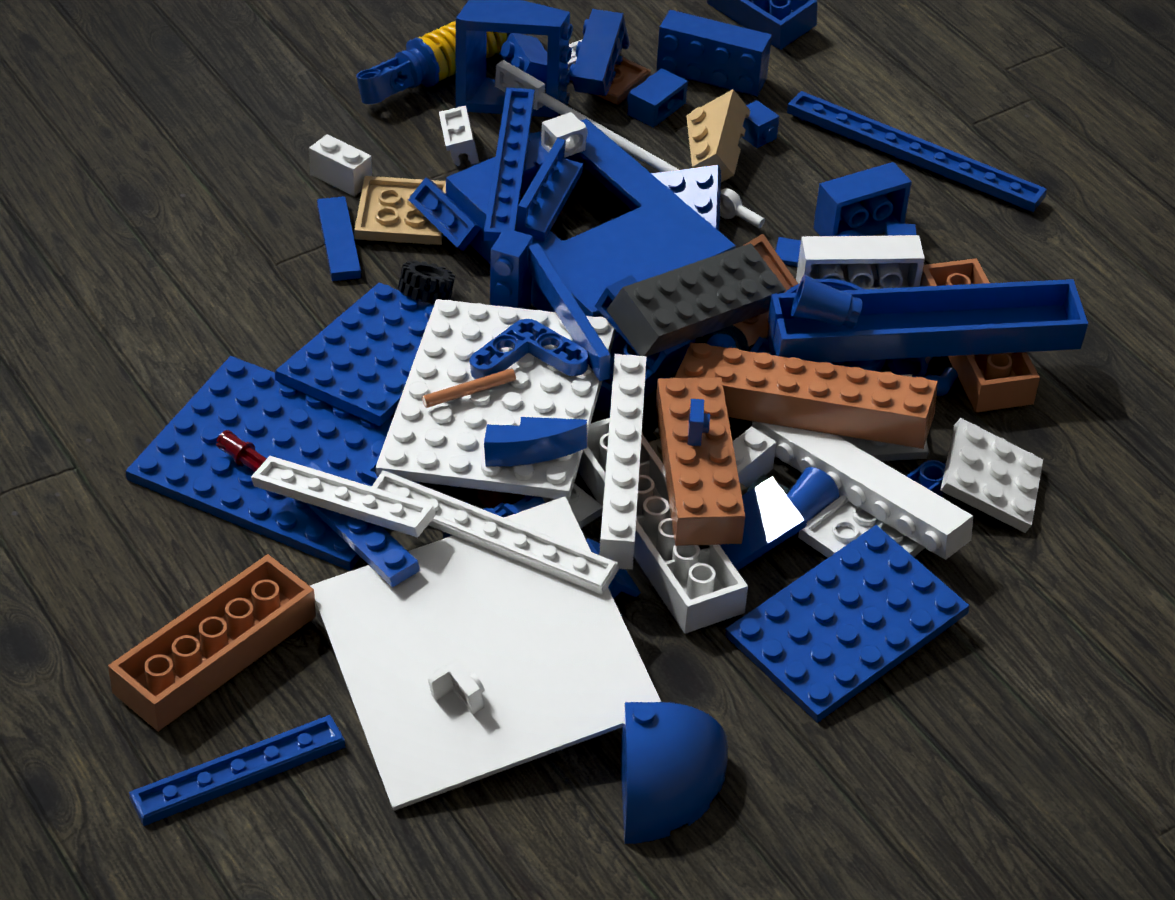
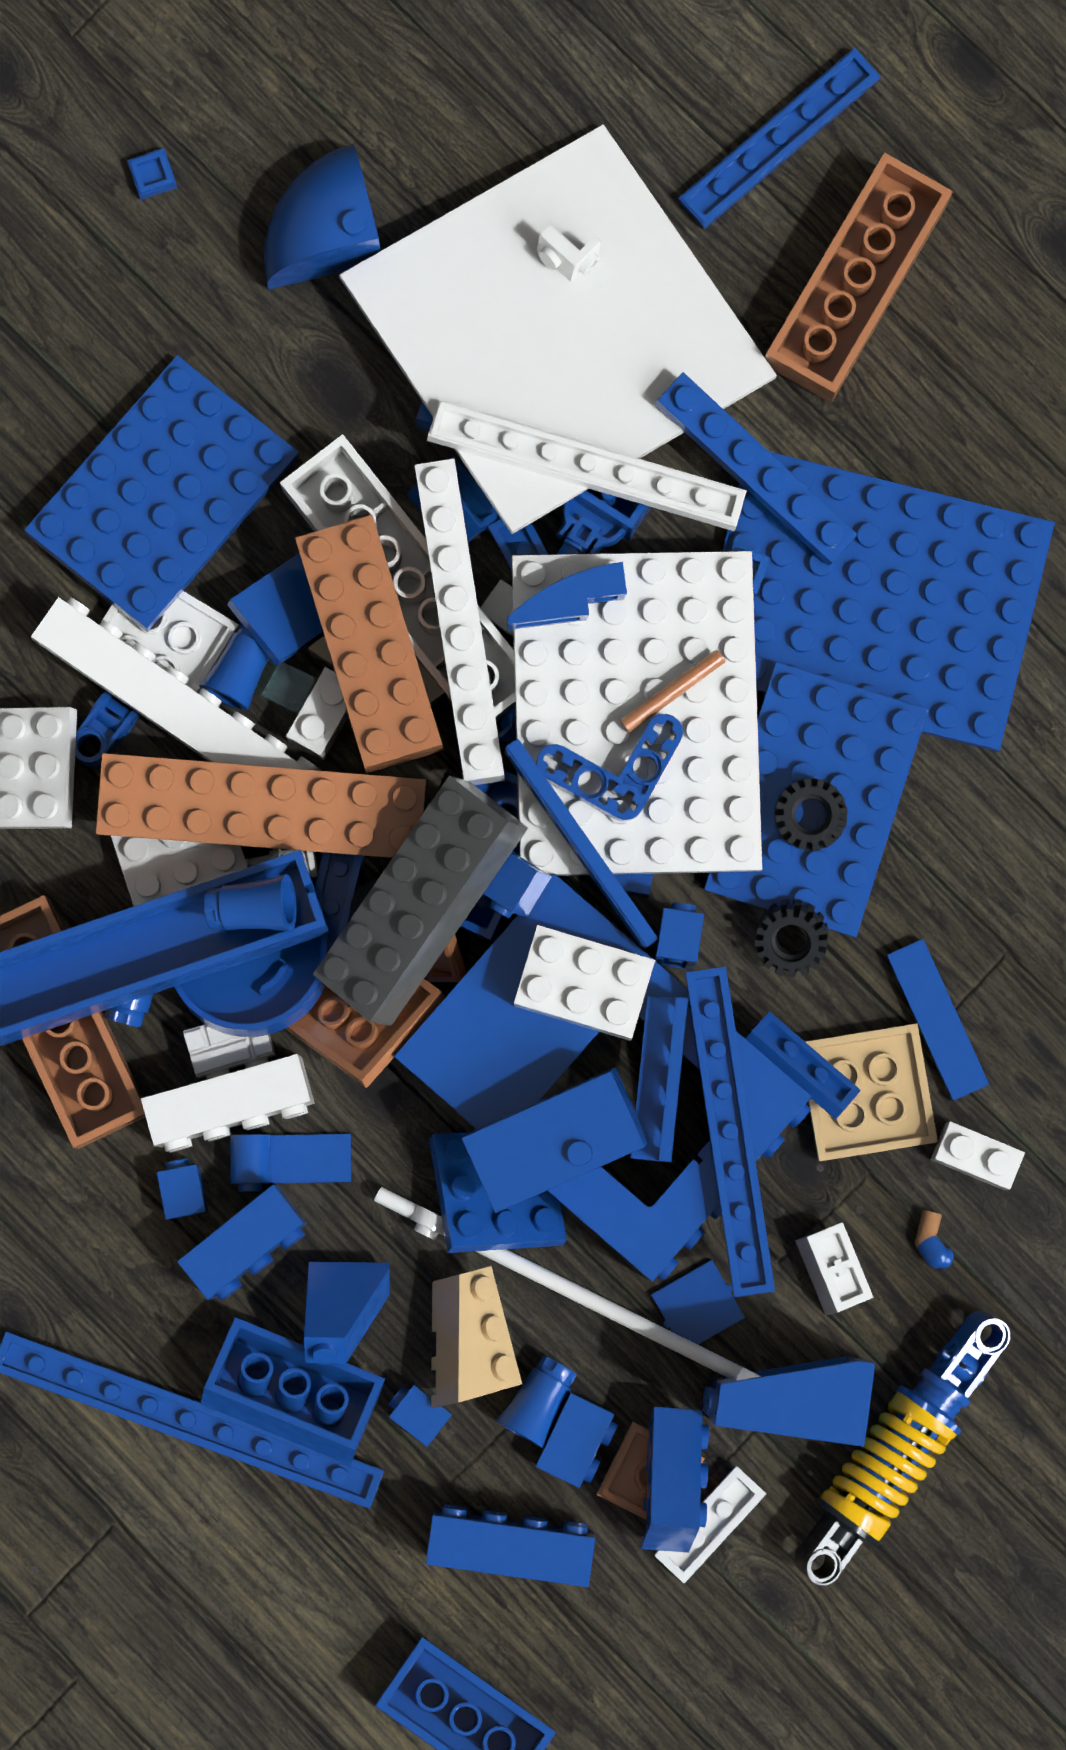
camera: 170 degrees right, 40 degrees up
dark red axle [216,430,267,472] -> none
white plate [251,456,436,538] -> none
blue brick [500,33,547,90] -> none
white brick [541,112,588,158] -> none
blue plate [688,399,710,446] -> none
none -> blue tile [127,148,178,200]
none -> blue brick [201,1317,385,1465]
none -> blue slope [304,1262,390,1365]
none -> blue brick [462,1067,649,1213]
none -> blue plant [495,1355,577,1449]
none -> white brick [514,925,655,1041]
none -> black tyre [774,778,848,851]
none -> arm [915,1210,954,1269]

